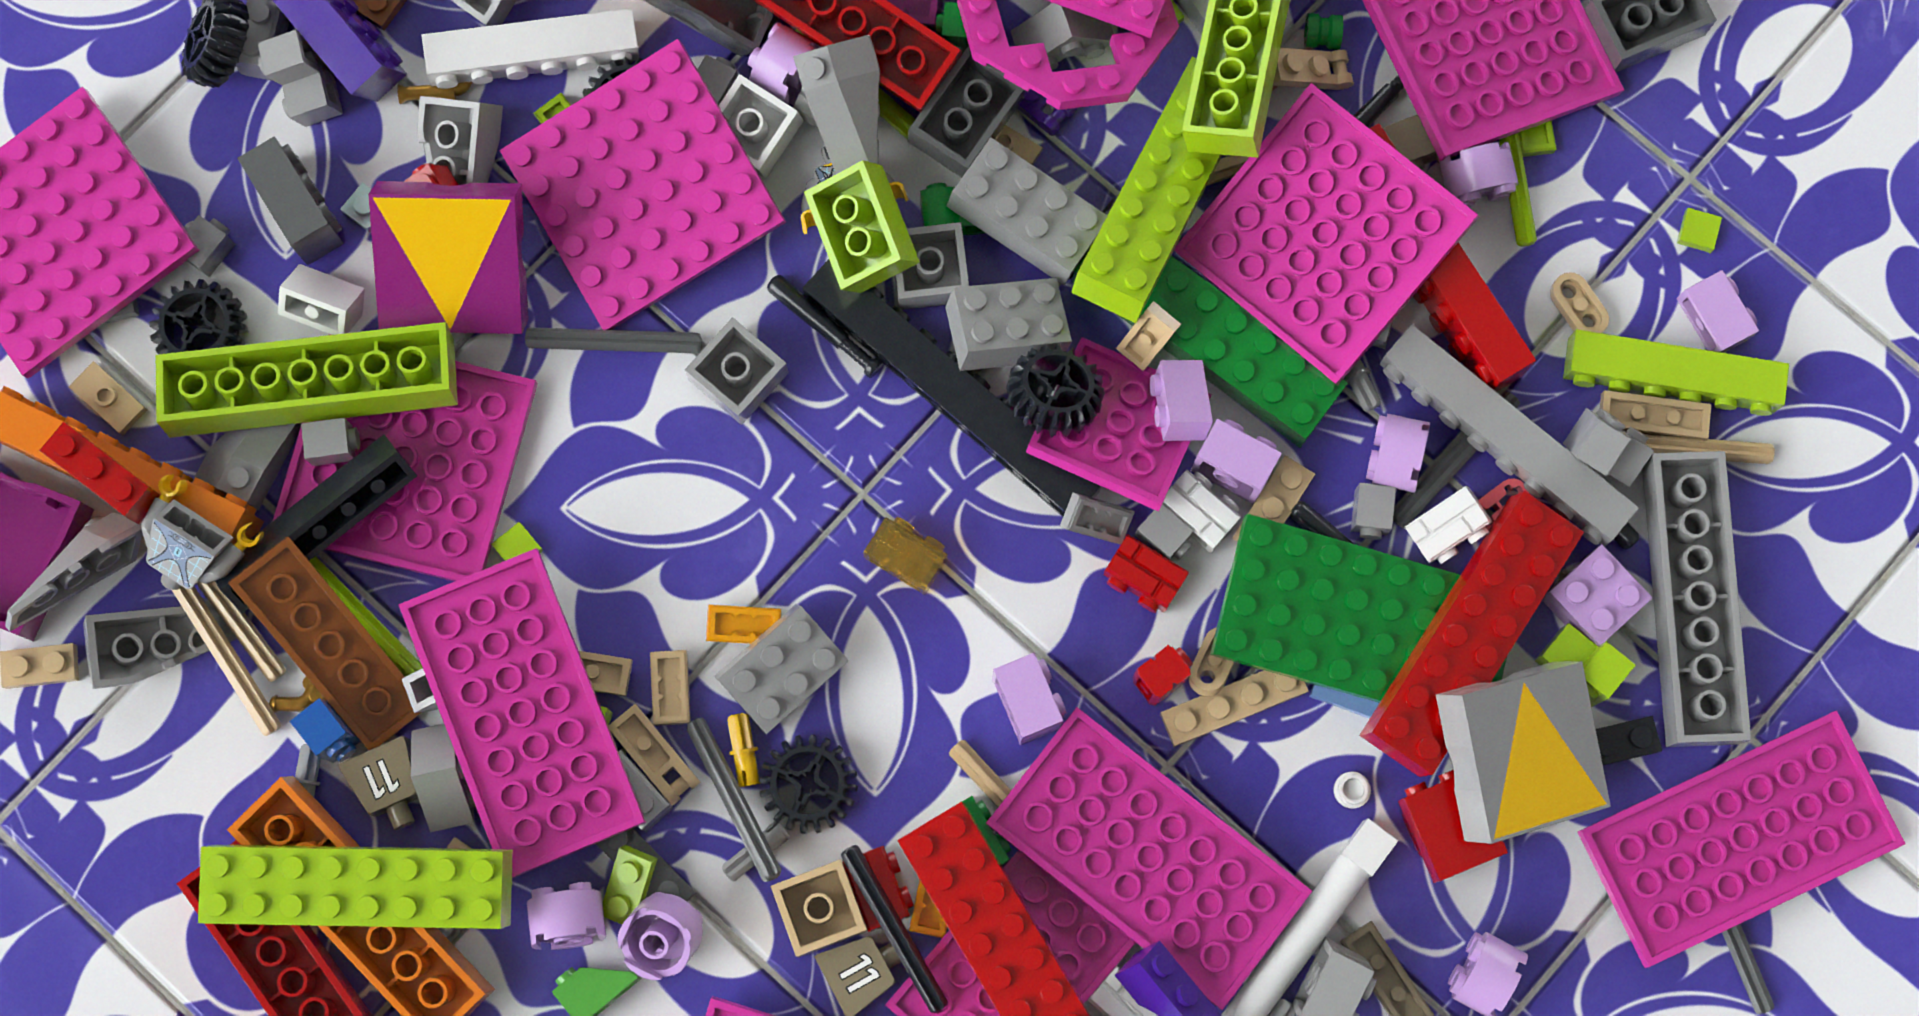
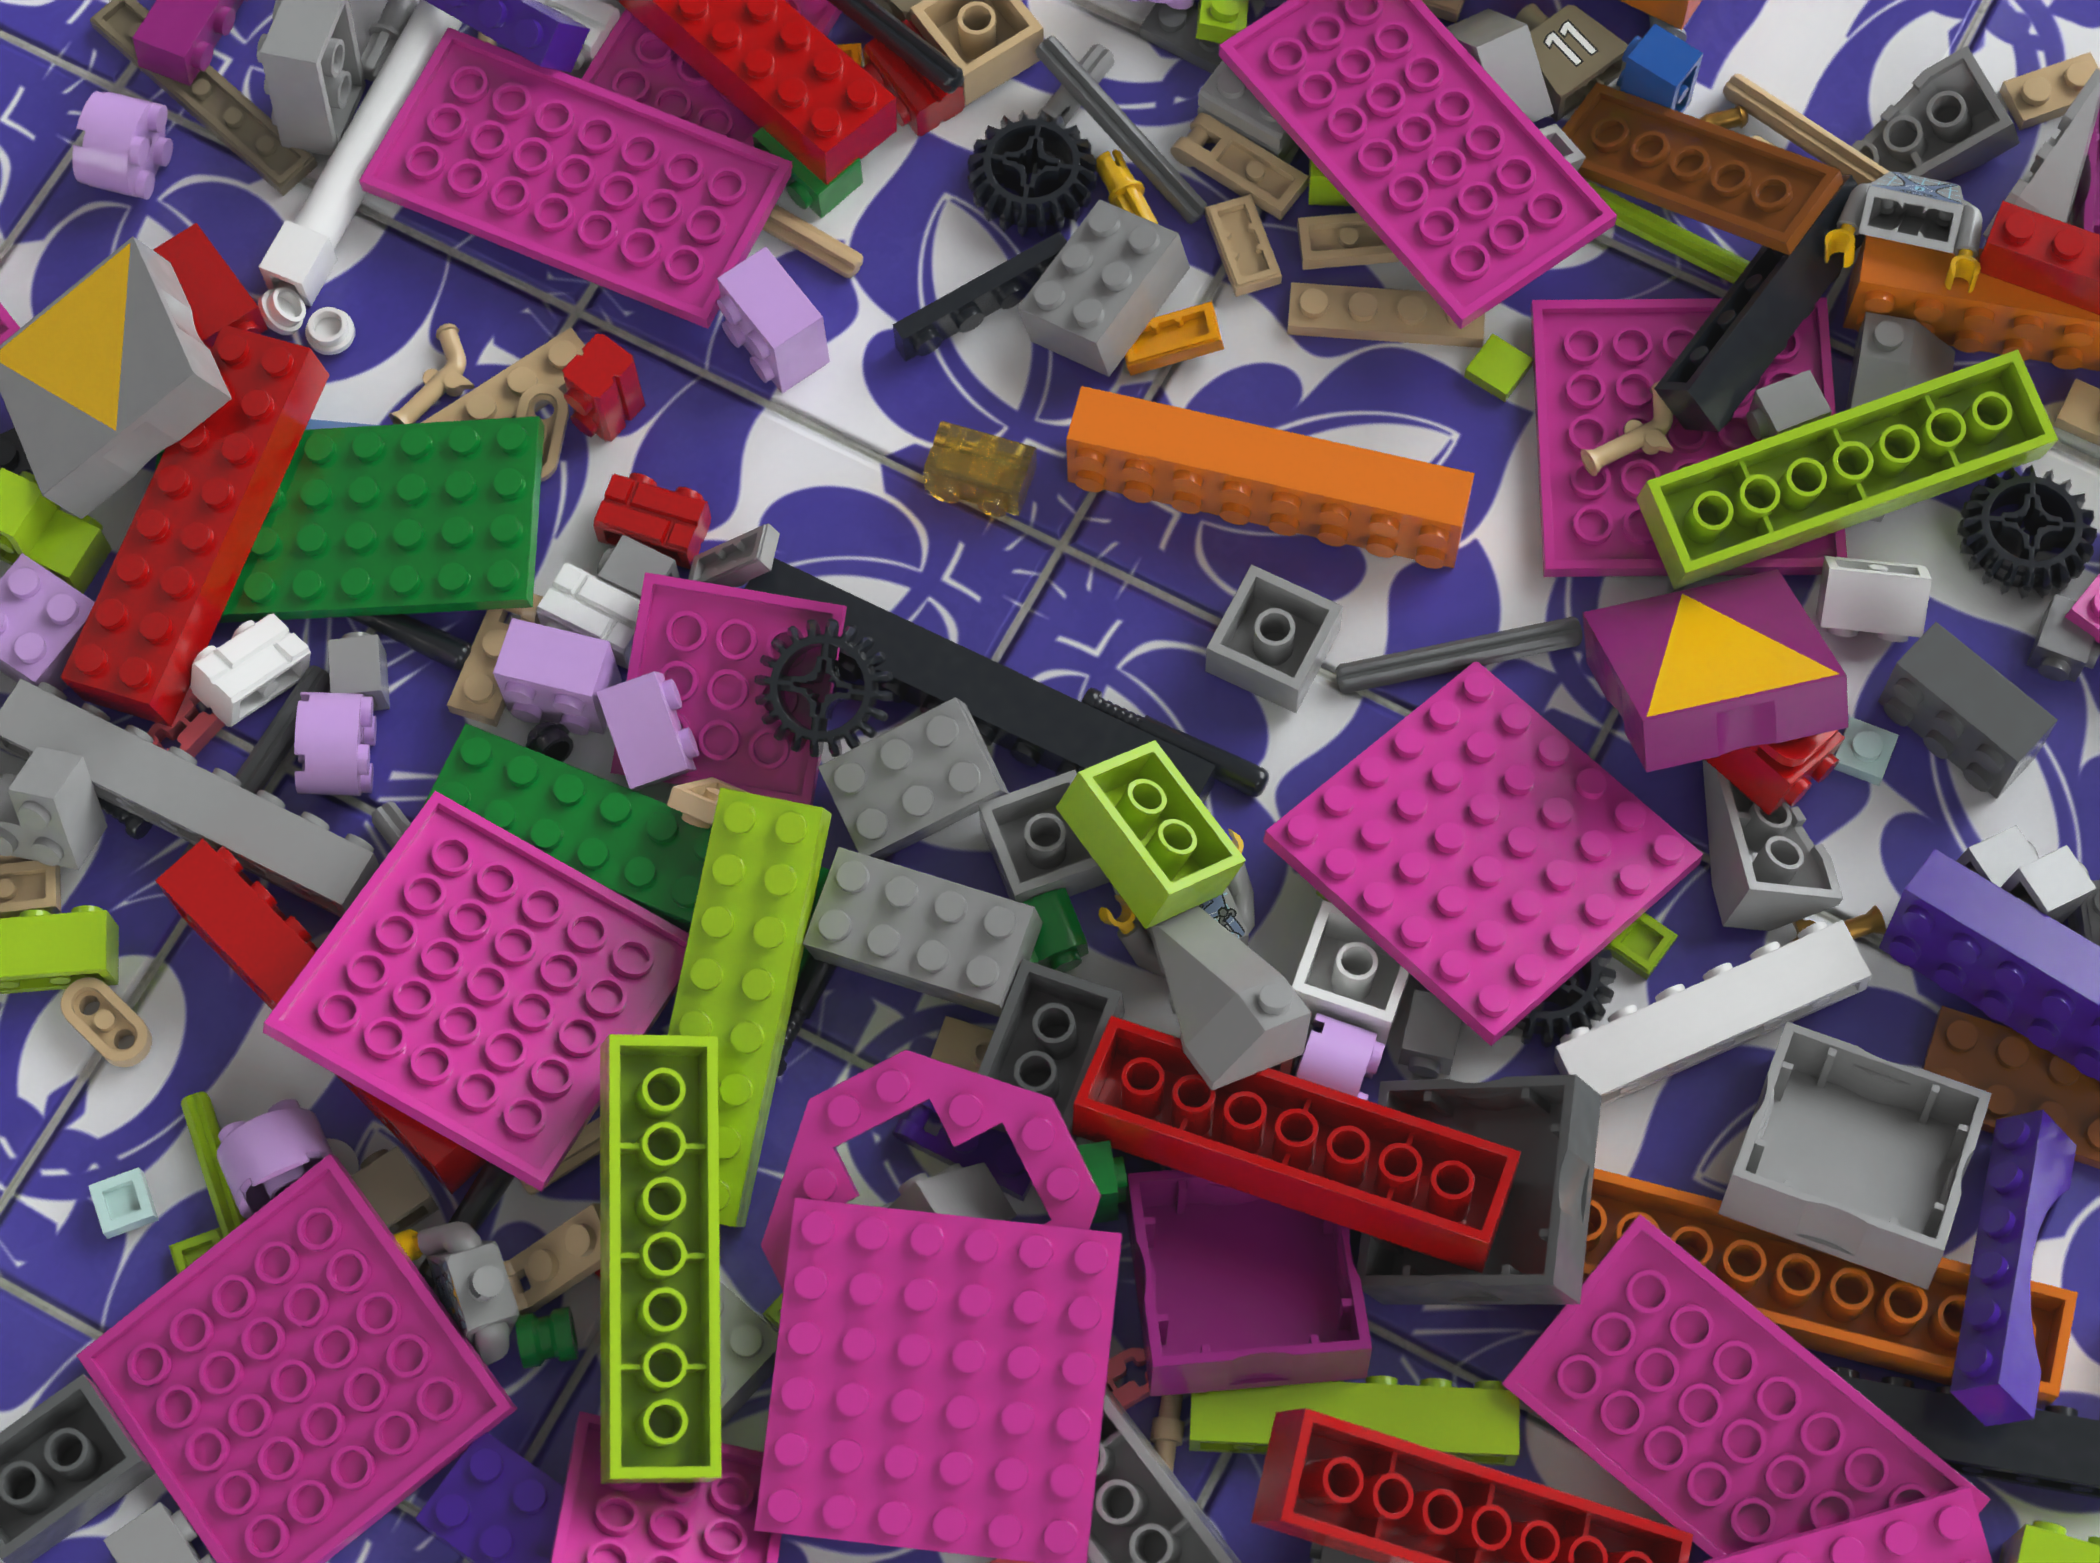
camera: 170 degrees right, 10 degrees down
none -> light aqua plate [88,1167,159,1239]
none -> white plate [258,287,306,335]
none -> tan piece [389,323,475,425]
none -> light grey torso [393,1221,519,1366]
none -> black plate [525,722,574,762]
none -> black plate [893,231,1067,362]
none -> orange brick [1066,386,1475,569]
none -> tan plate [1287,282,1485,348]
none -> tan piece [1580,381,1674,476]

